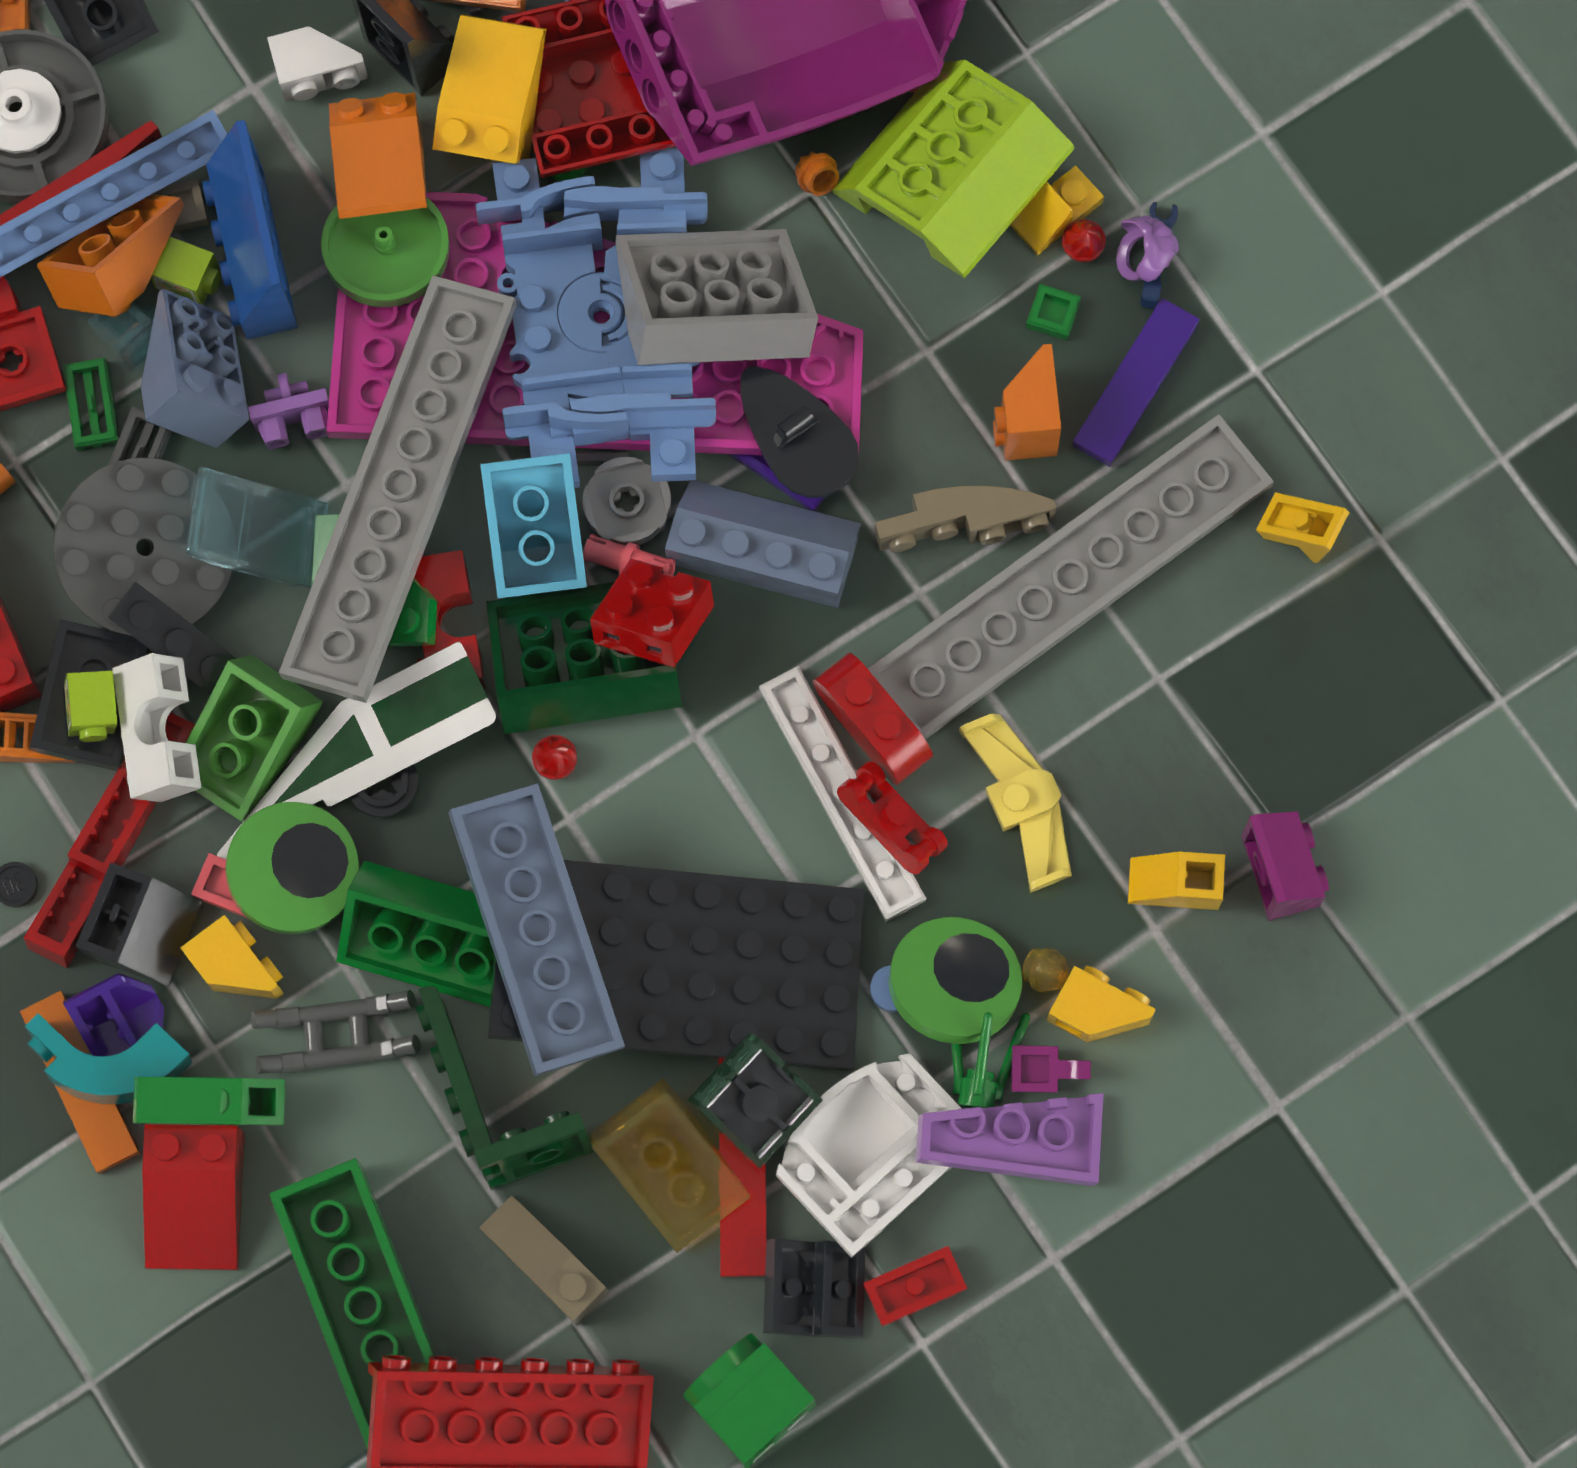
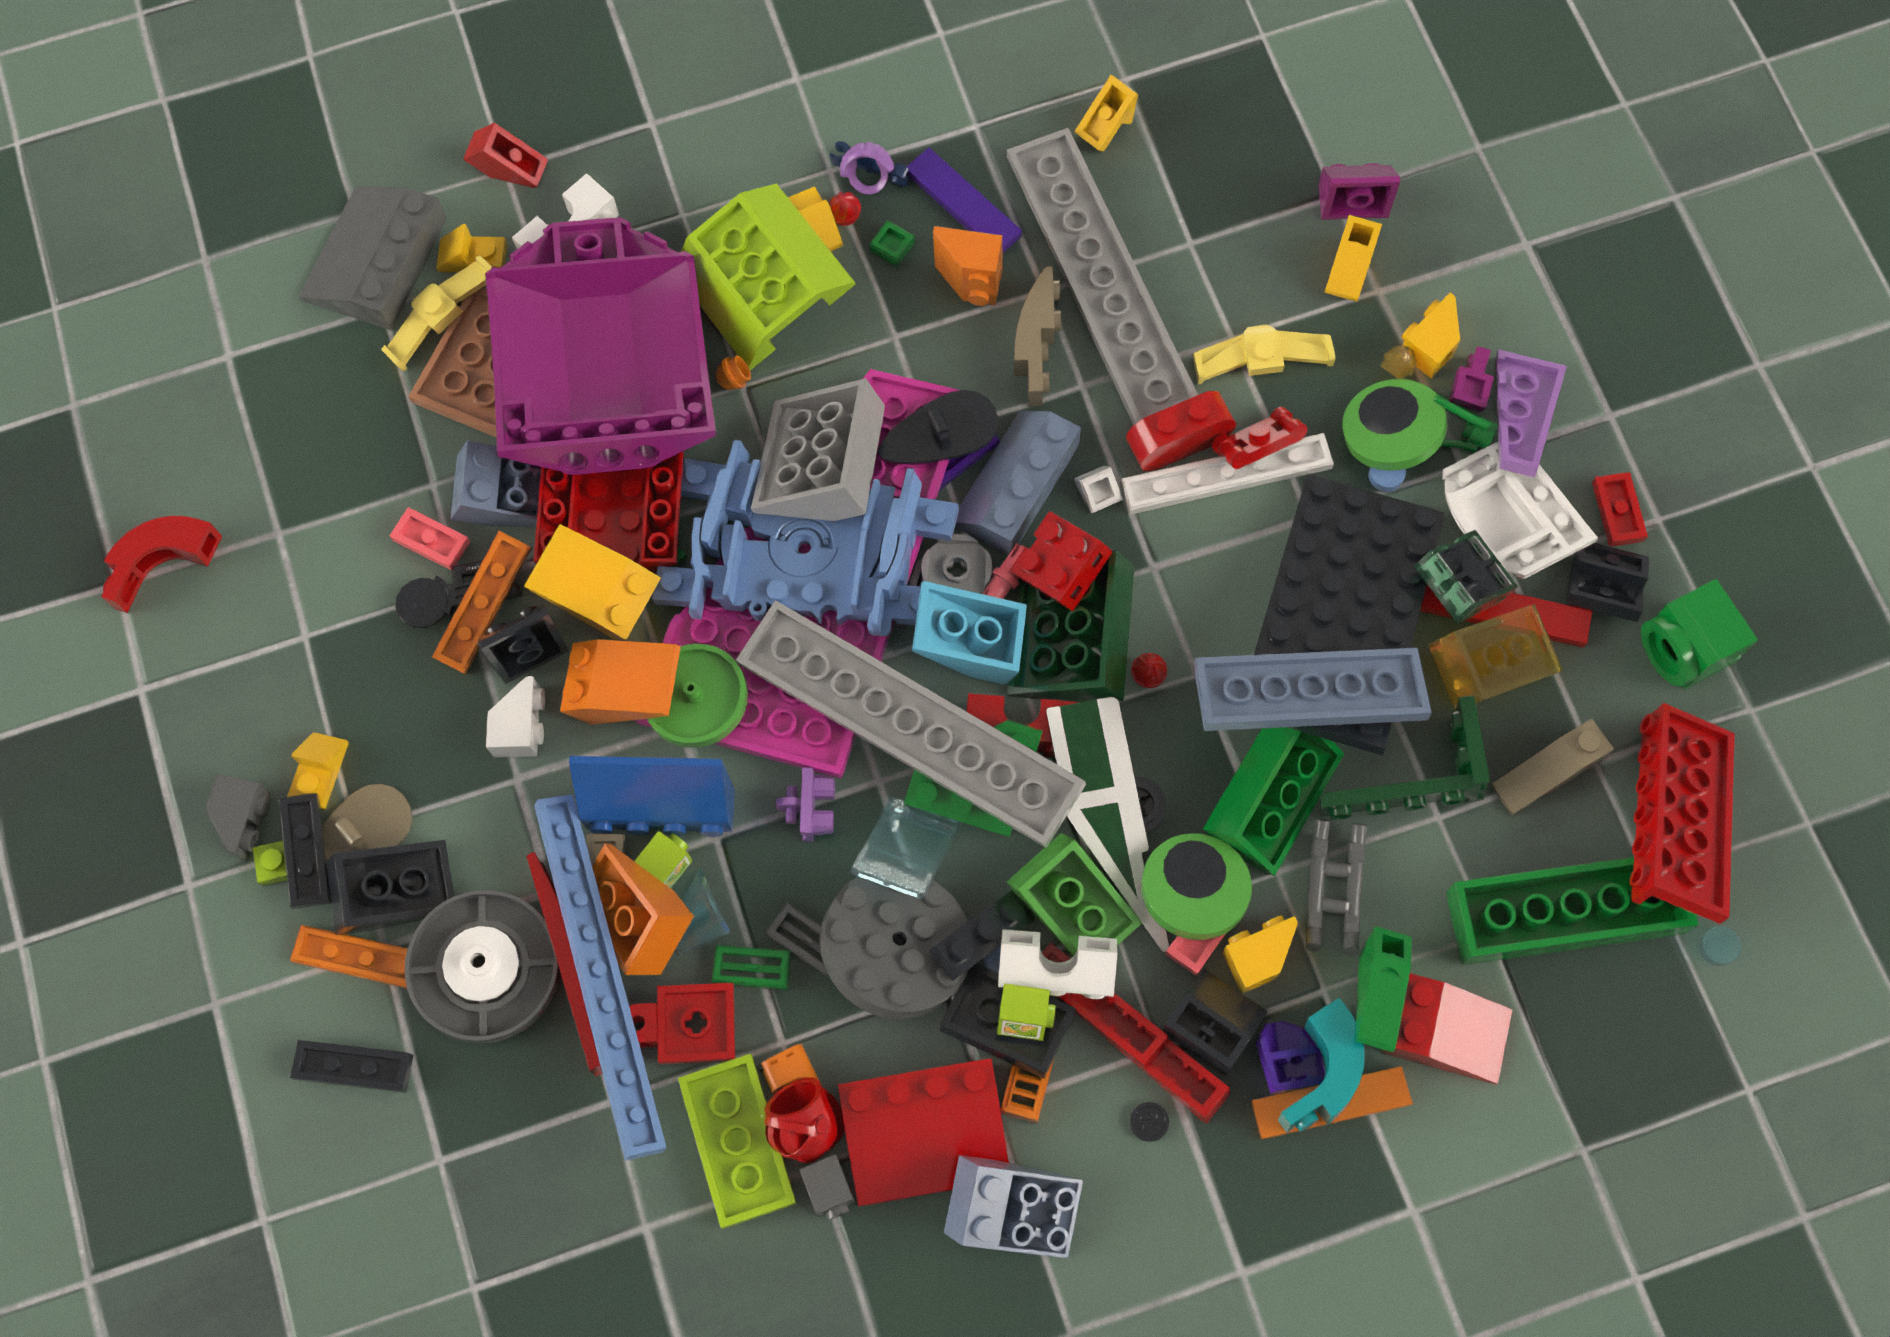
camera: 75 degrees left, 5 degrees down
sand blue slope [141,289,249,449] -> none
none -> white slope [1074,466,1123,513]

